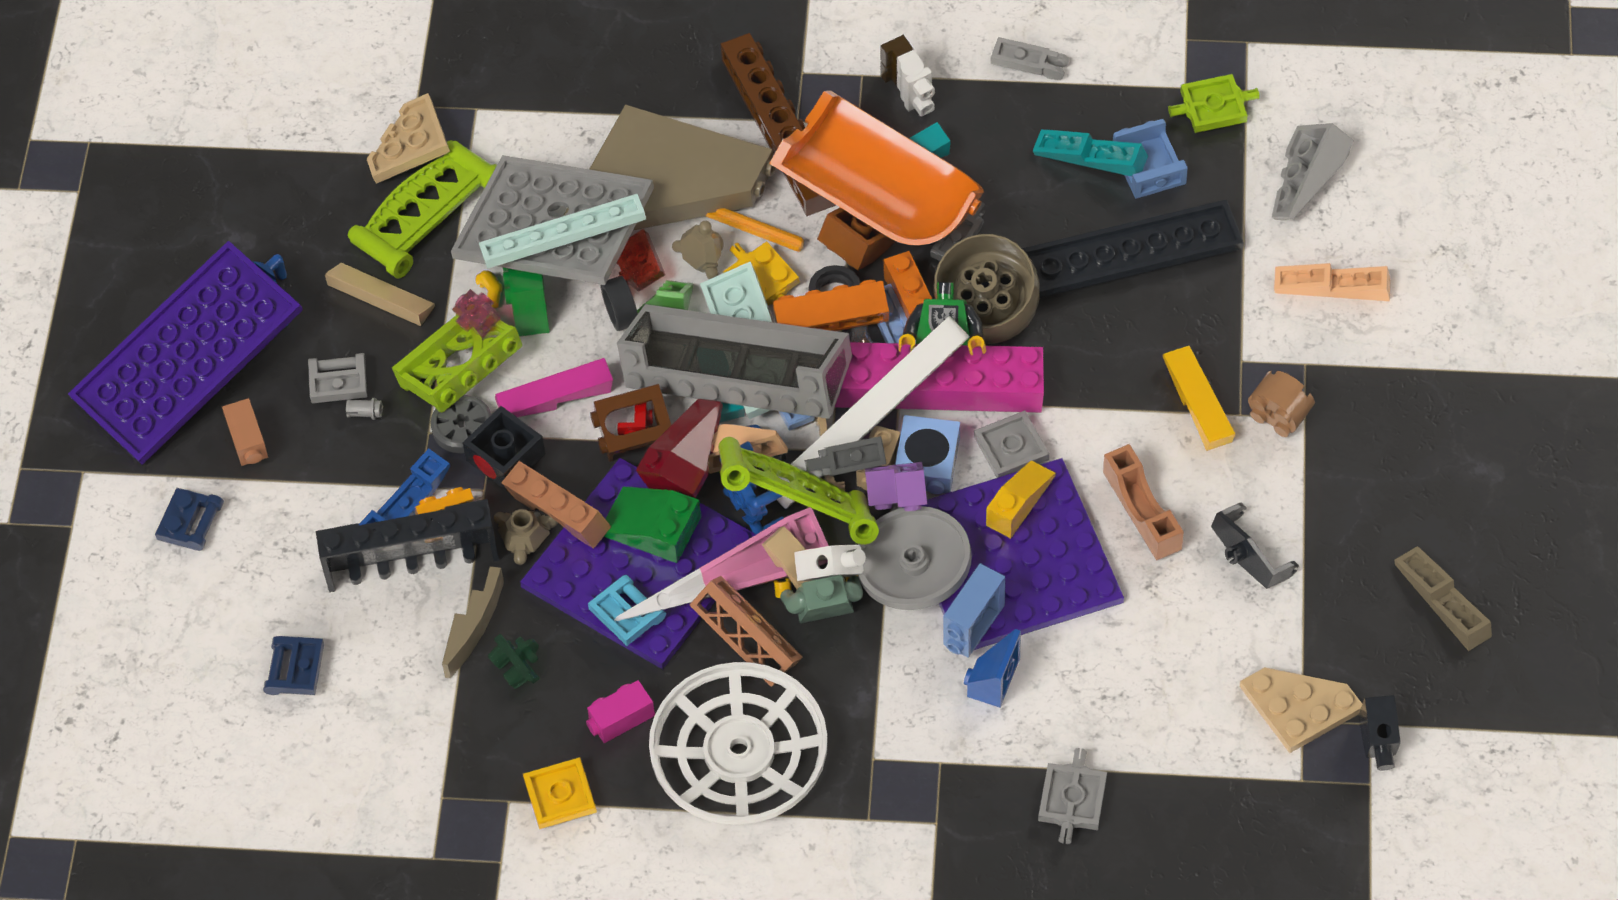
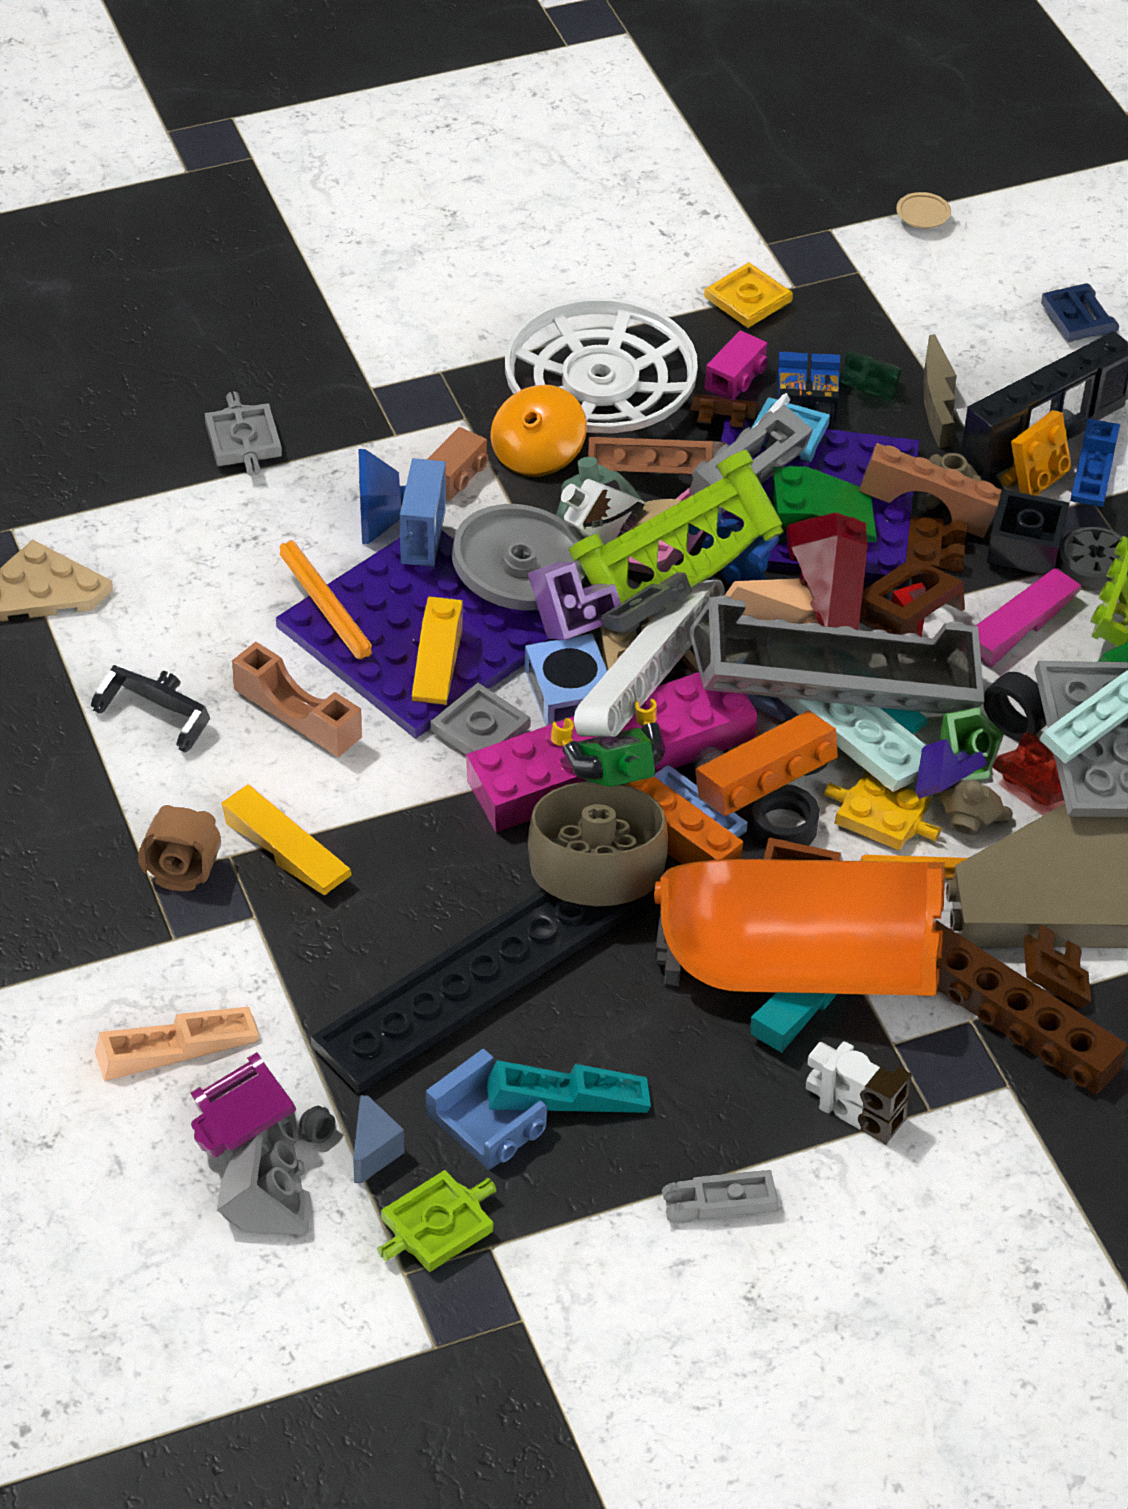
camera: 150 degrees right, 10 degrees down
none -> magenta piece [190,1052,296,1158]
none -> light orange axle [279,540,372,660]
none -> dark grey plate [299,1105,335,1143]
none -> sand blue slope [353,1095,405,1183]
none -> nougat brick [427,427,488,501]
none -> light orange dish [491,385,587,477]
none -> light grey brick [689,405,813,514]
none -> reddish brown plate [691,394,760,429]
none -> hips [777,352,841,429]
none -> tan piece [896,192,951,229]
none -> reddish brown plate [906,517,967,572]
none -> dark purple slope [916,739,987,799]
none -> reddish brown plate [1024,925,1091,1009]

